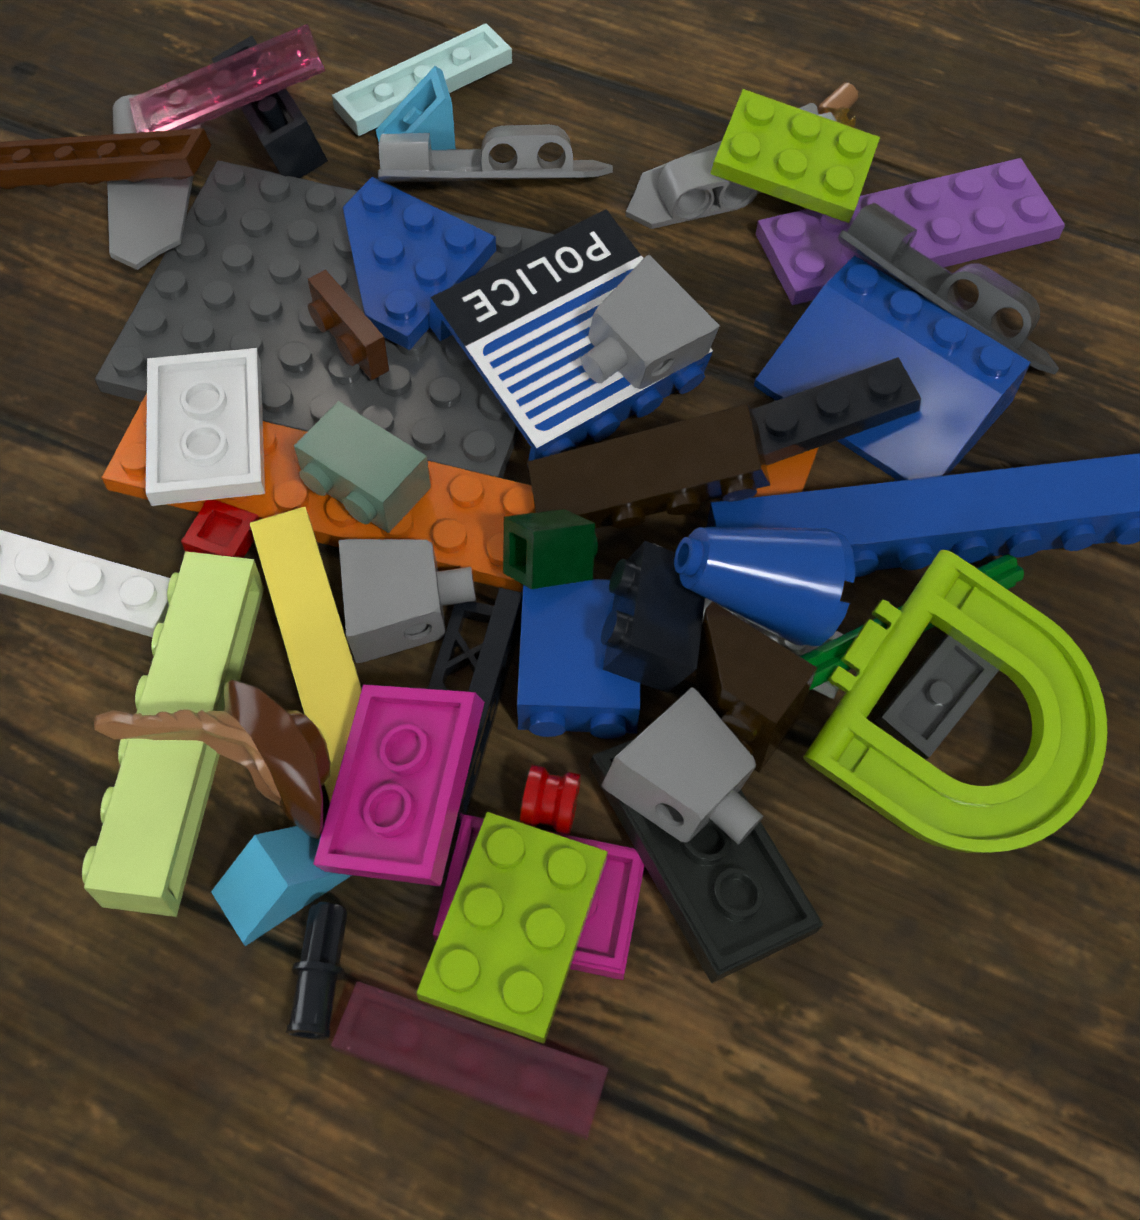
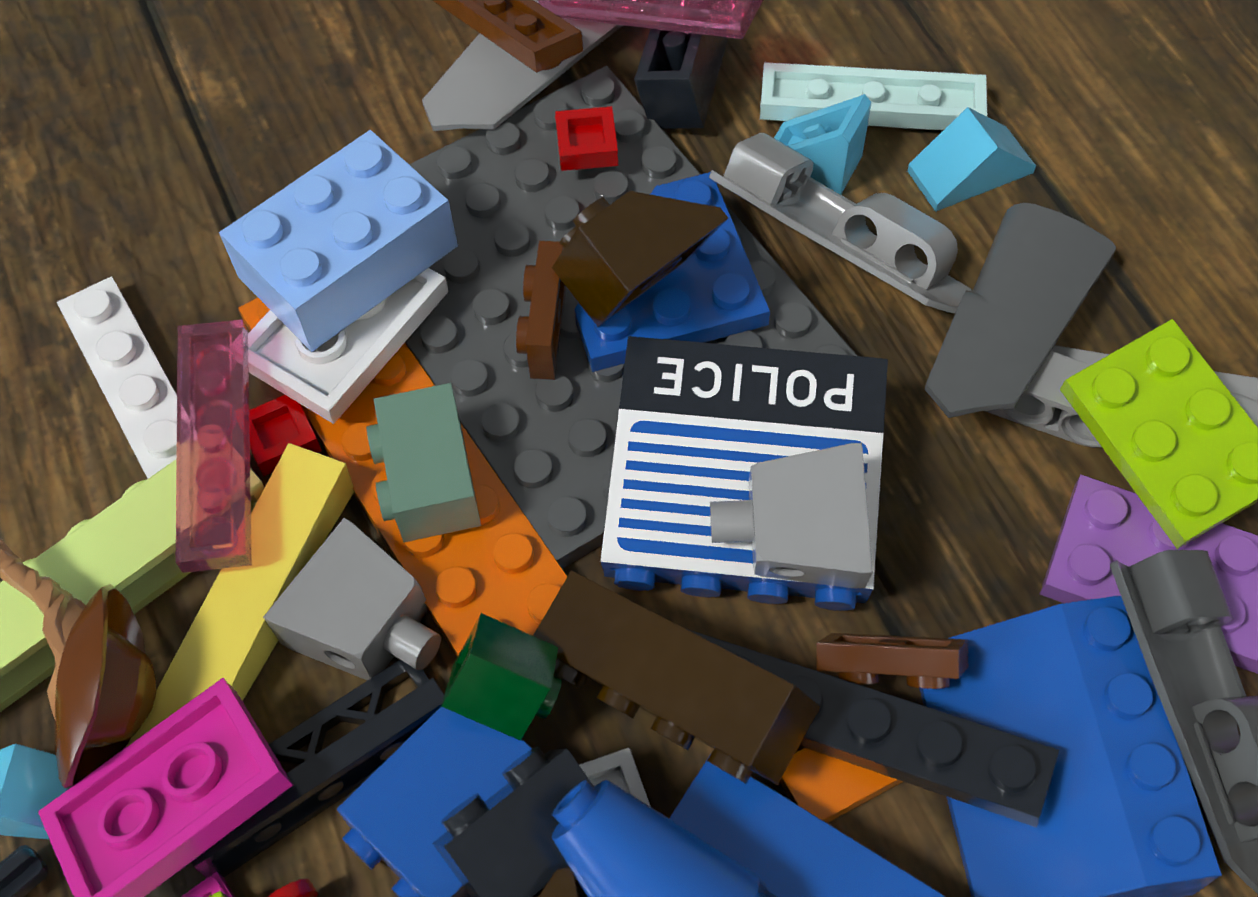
camera: 45 degrees right, 0 degrees up
none -> clear pink plate [176,320,252,573]
none -> light blue brick [219,130,458,352]
none -> dark brown slope [552,191,728,327]
none -> red plate [555,106,618,171]
none -> reddish brown plate [816,633,968,689]
none -> medium azure slope [907,107,1036,212]
none -> dark grey panel [925,203,1116,418]

